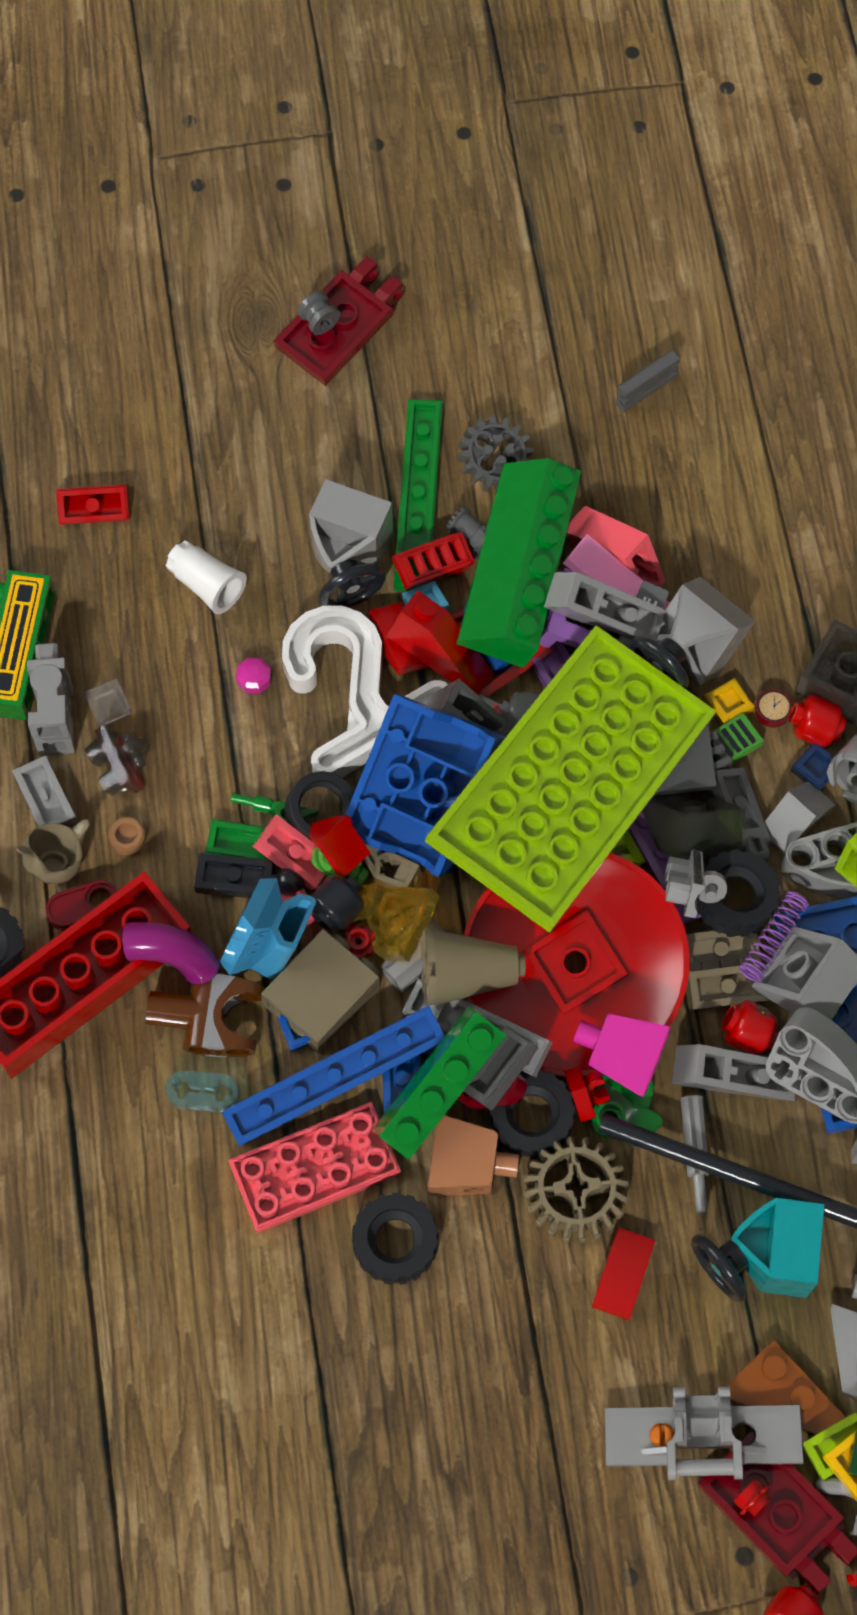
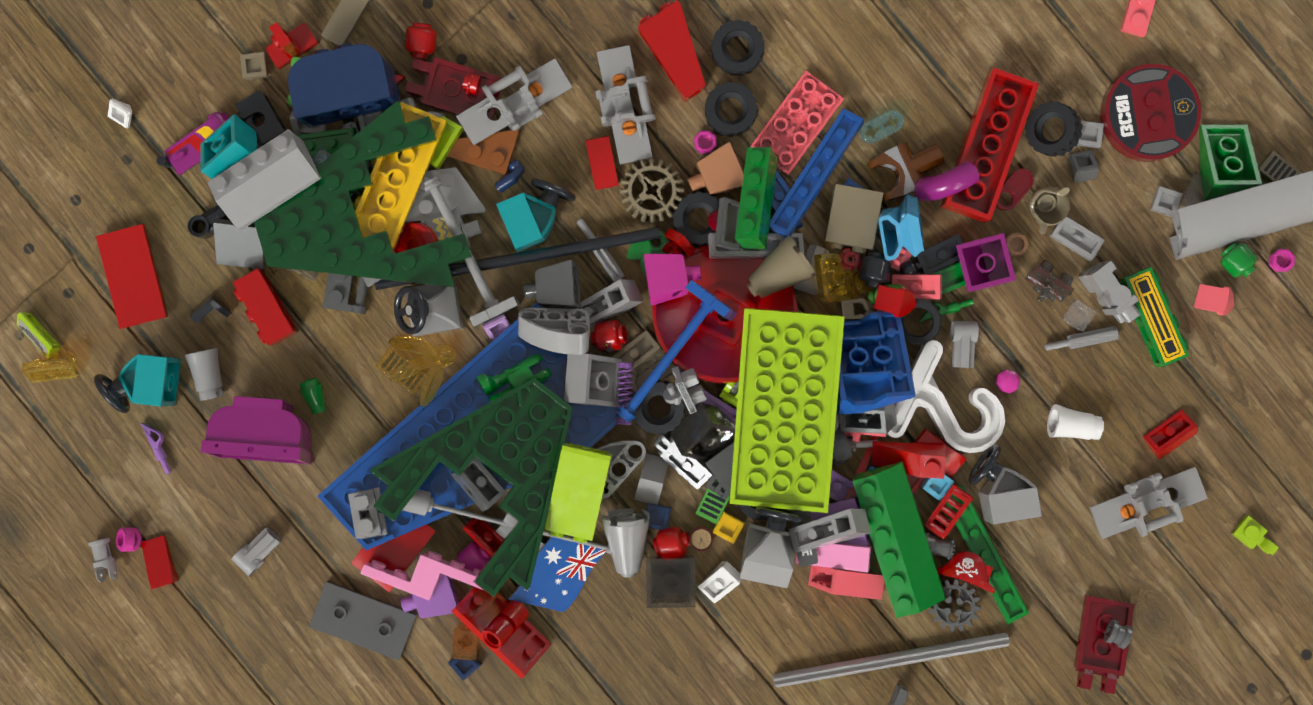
camera: 145 degrees right, 20 degrees up
none -> dark blue arm [495,160,525,193]
none -> dark grey torso [523,260,581,309]
none -> light grey piece [595,45,656,165]
none -> blue tile [618,280,738,422]
none -> red slope [638,0,706,102]
none -> dark pink tile [694,131,717,154]
none -> white slope [698,561,743,604]
none -> black tyre [711,20,765,76]
none -> light grey axle [773,633,1010,688]
none -> red hat [937,552,995,593]
none -> light grey piece [950,320,979,368]
none -> magenta slope [956,233,1016,292]
none -> light grey axle [1044,326,1118,351]
none -> light grey piece [1089,467,1208,539]
none -> lime plate [1231,515,1279,555]

